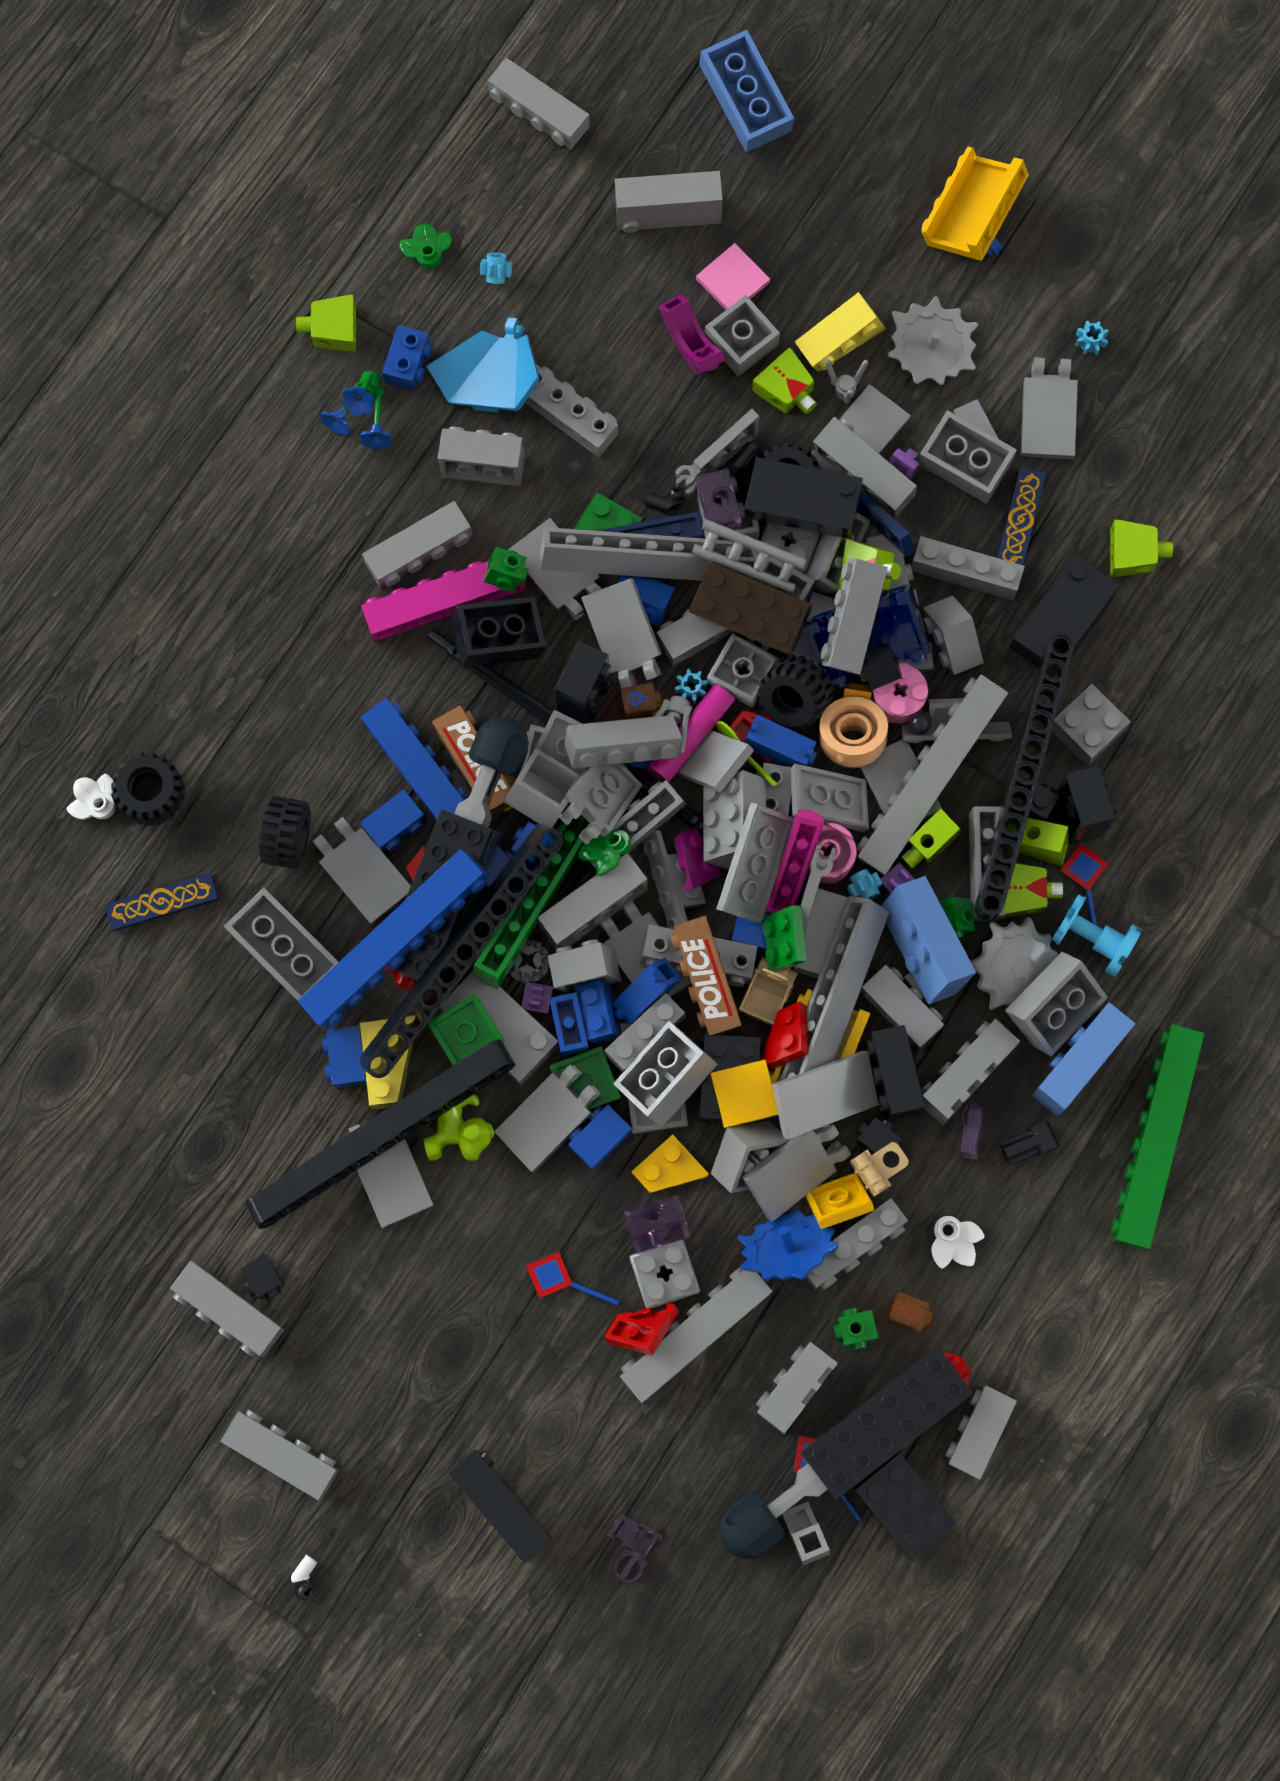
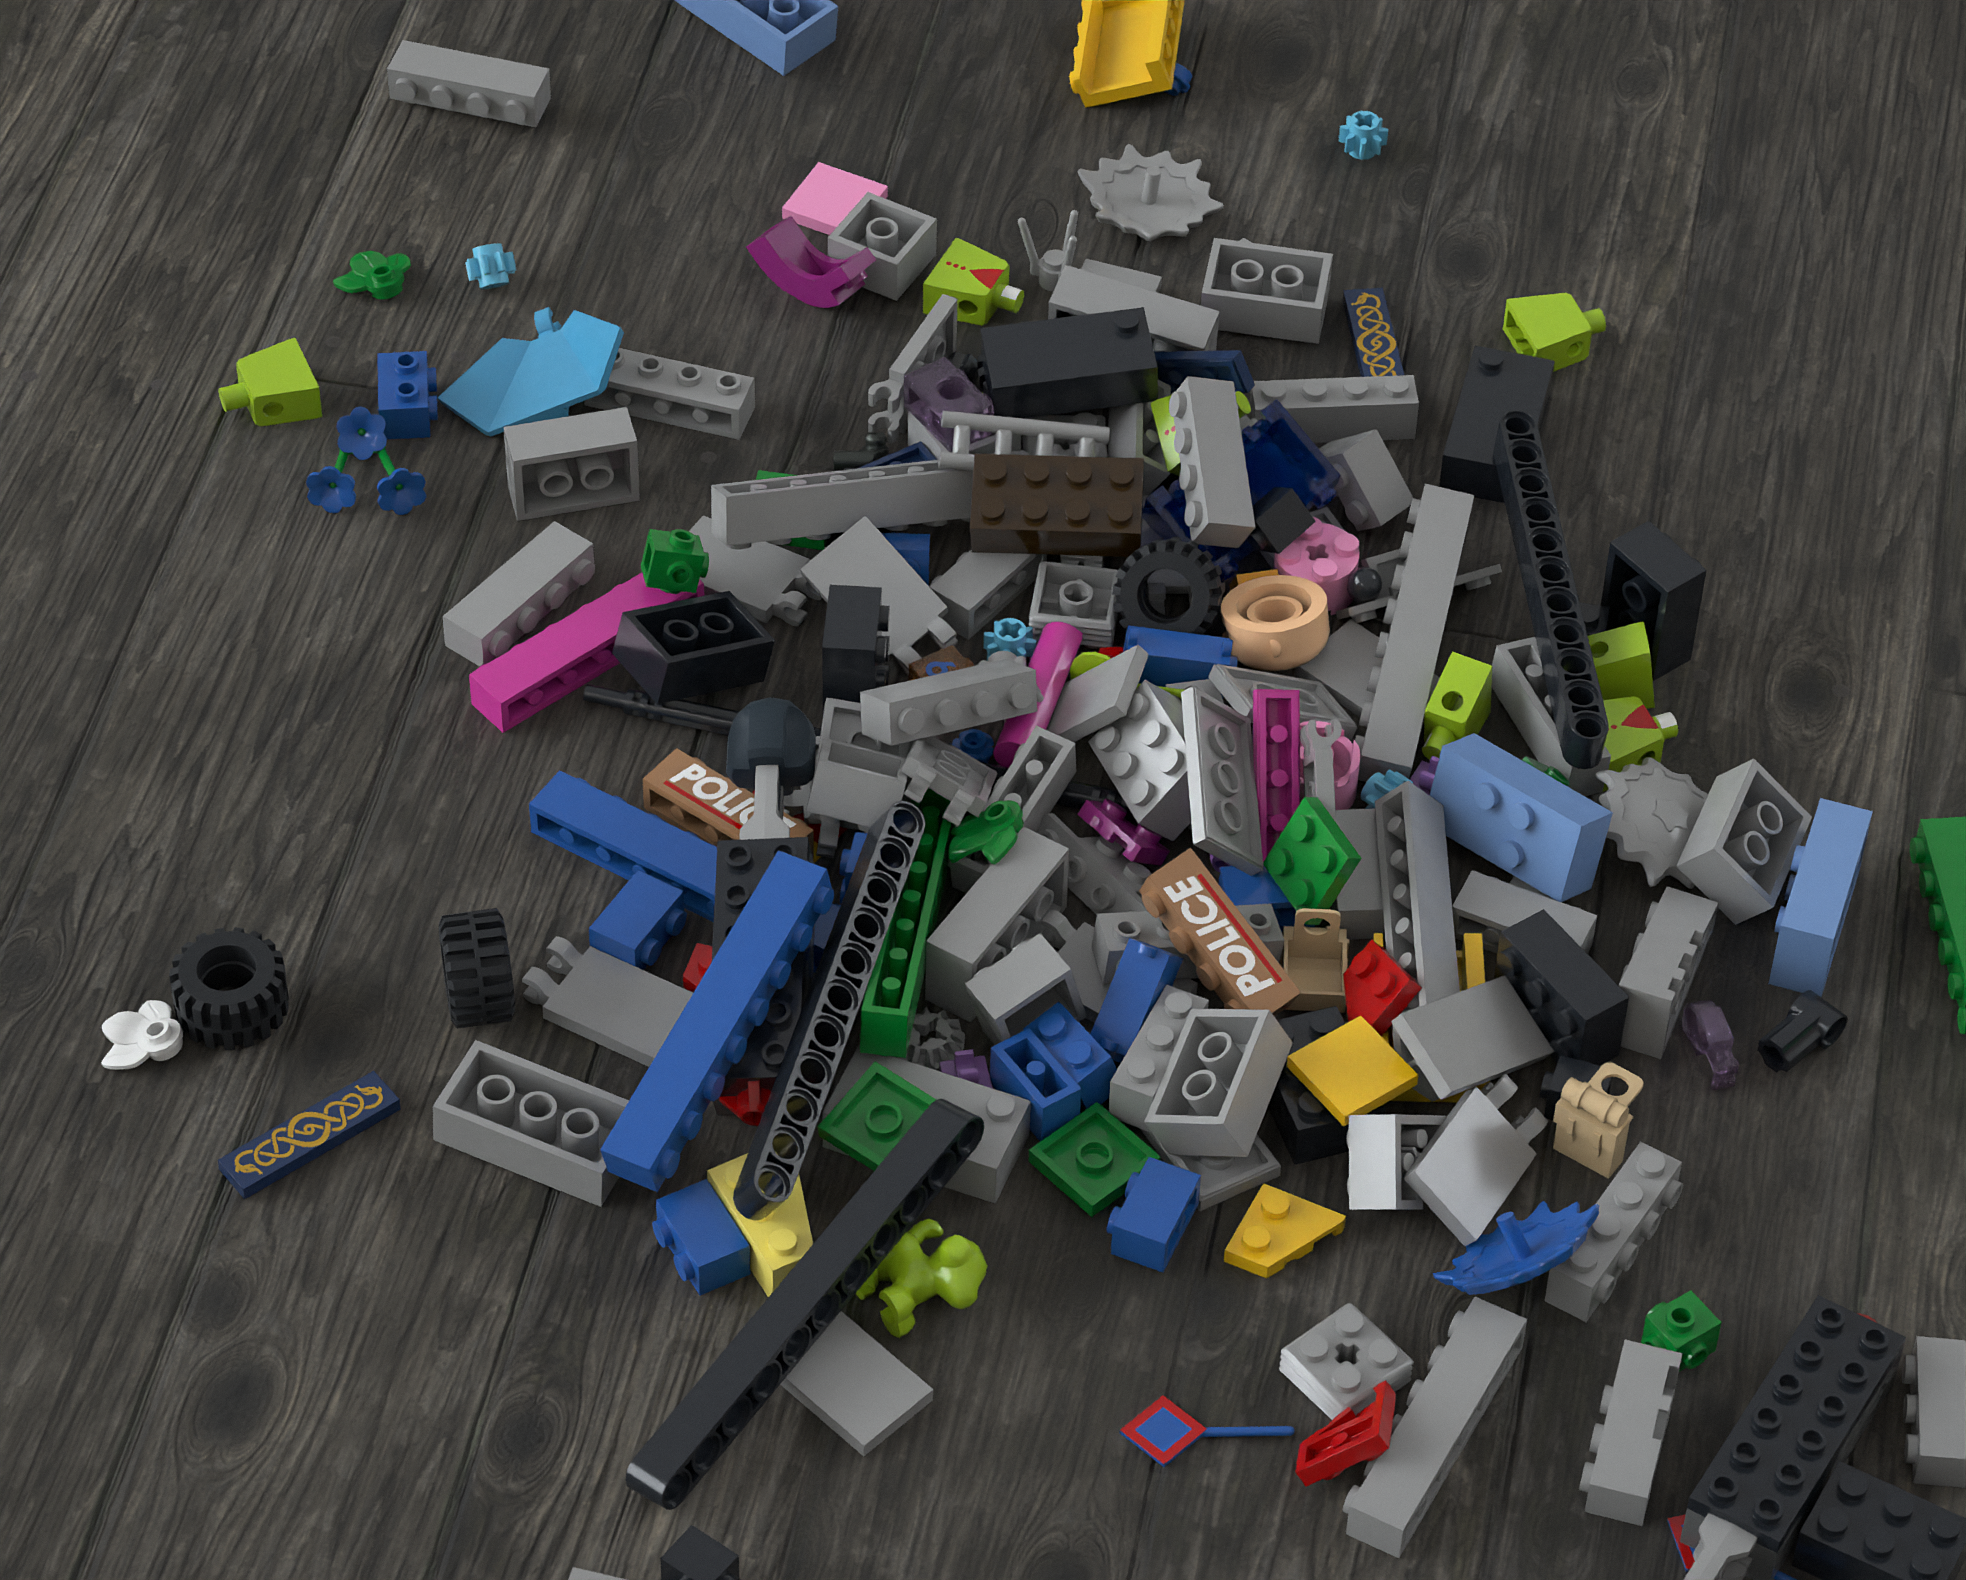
camera: 25 degrees left, 30 degrees down
light grey tile [494,1065,601,1172] -> none
light grey brick [615,171,722,233] -> none
clear purple brick [624,1195,690,1253] -> none
light yellow wedge [795,292,886,372] -> none
yellow tile [805,1173,874,1229] -> none
clear orange brick [887,1292,933,1332] -> none
white plate [931,1216,984,1269] -> none
light grey tile [1020,357,1078,459] -> none
light grey piece [1052,684,1131,766] -> none
medium azure piece [1052,894,1142,977] -> none
piece [1060,844,1109,926] -> none

